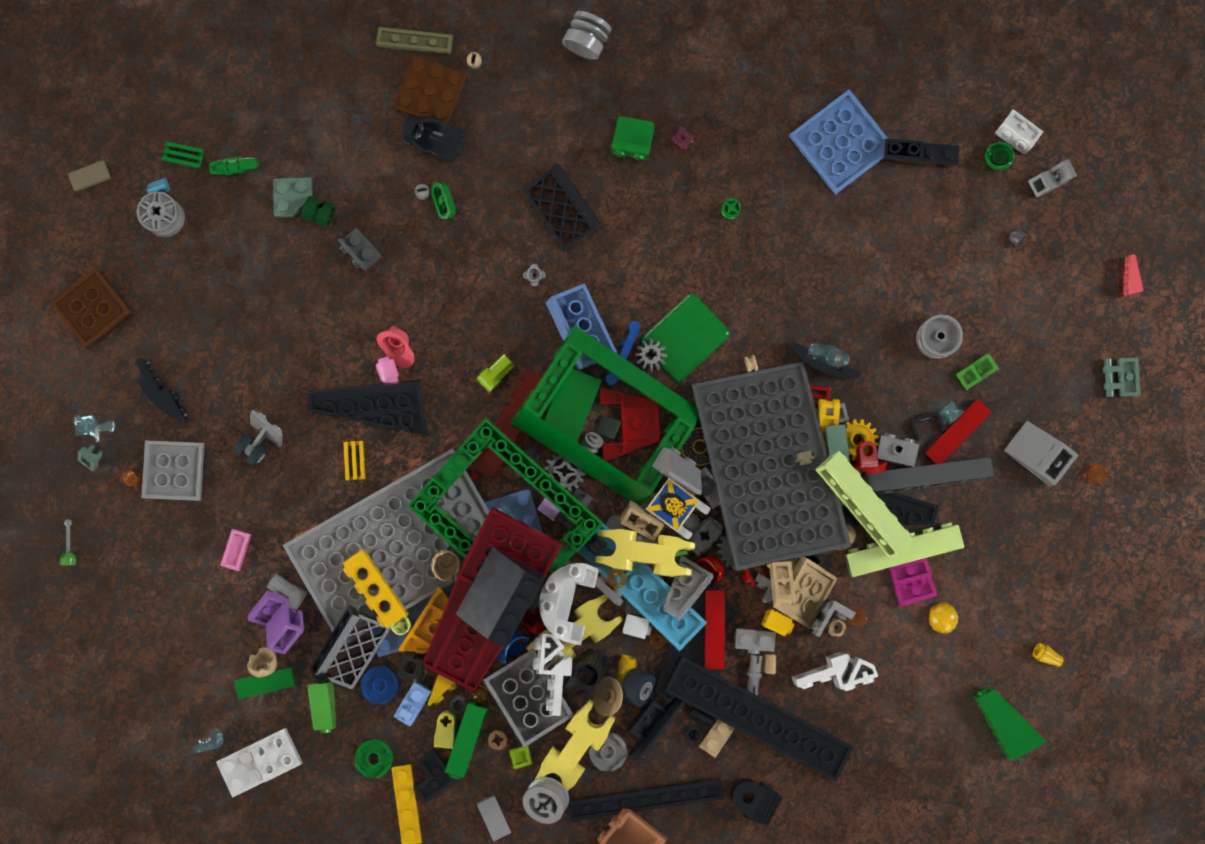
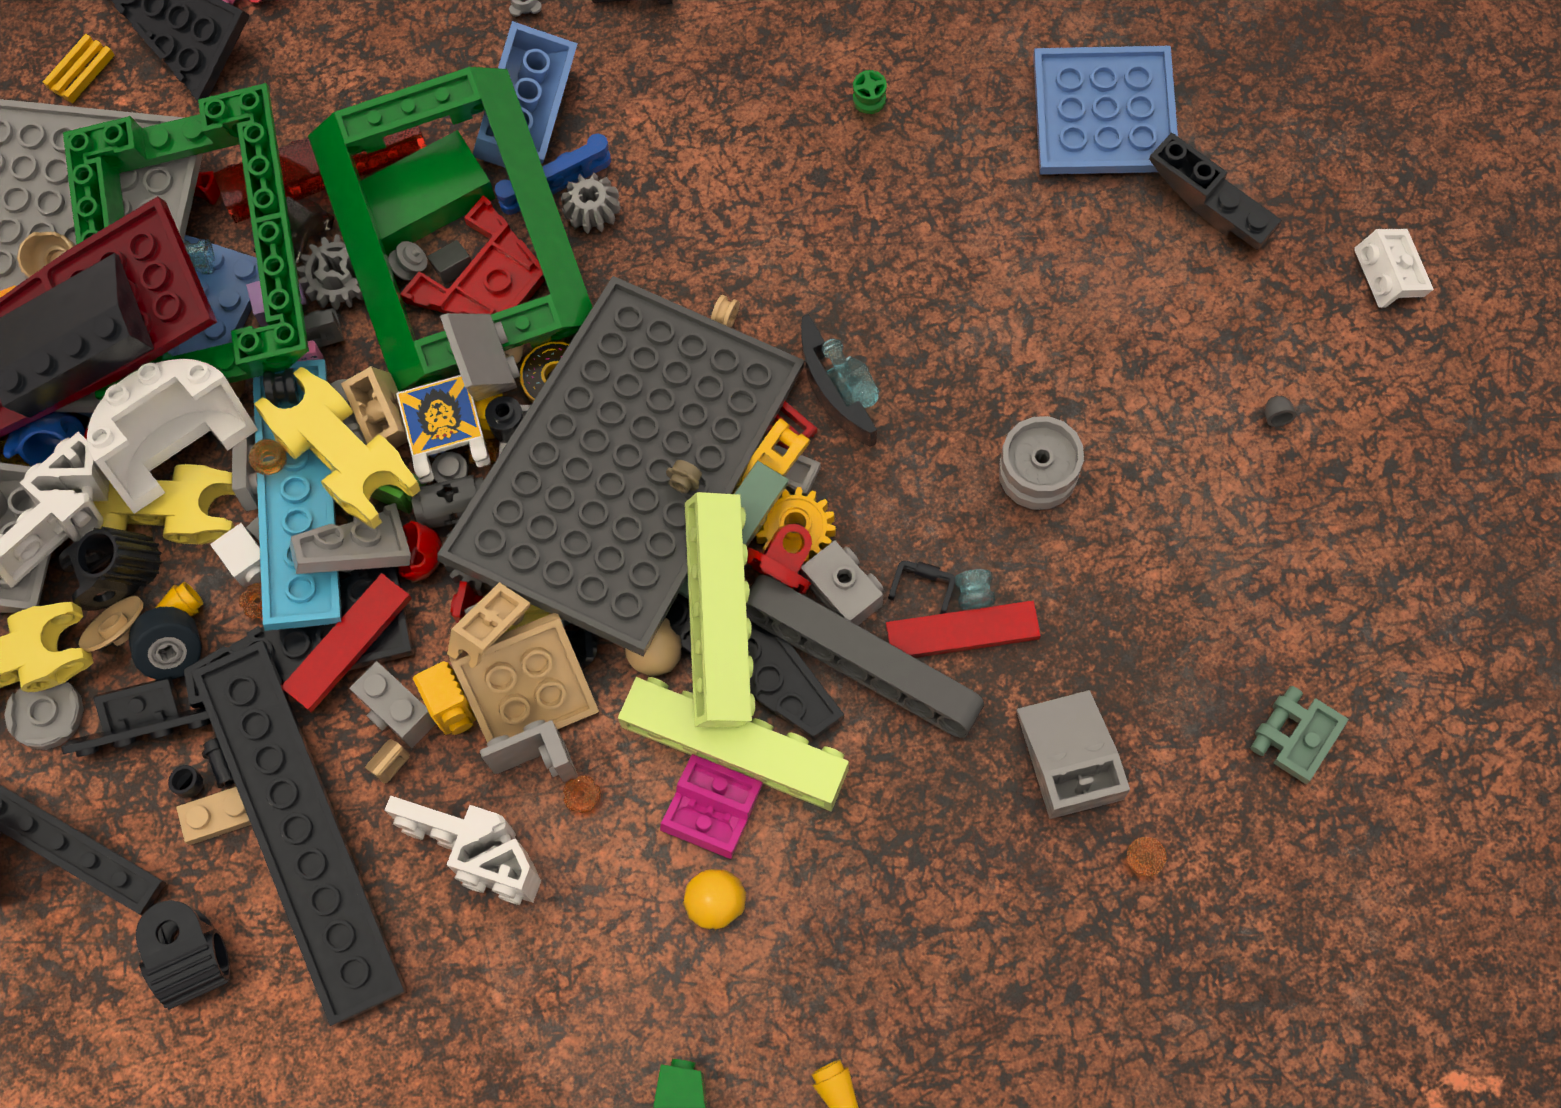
camera: 45 degrees right, 15 degrees down
lime piece [476,355,515,393] -> none
green piece [639,293,730,382] -> none
light grey pin [747,654,763,695] -> none
tan plate [827,618,846,637] -> none
bright green slope [956,353,999,390] -> none
green hair [985,142,1015,171] -> none
light grey brick [1028,159,1077,197] -> none
coral slope [1123,254,1144,297] -> none

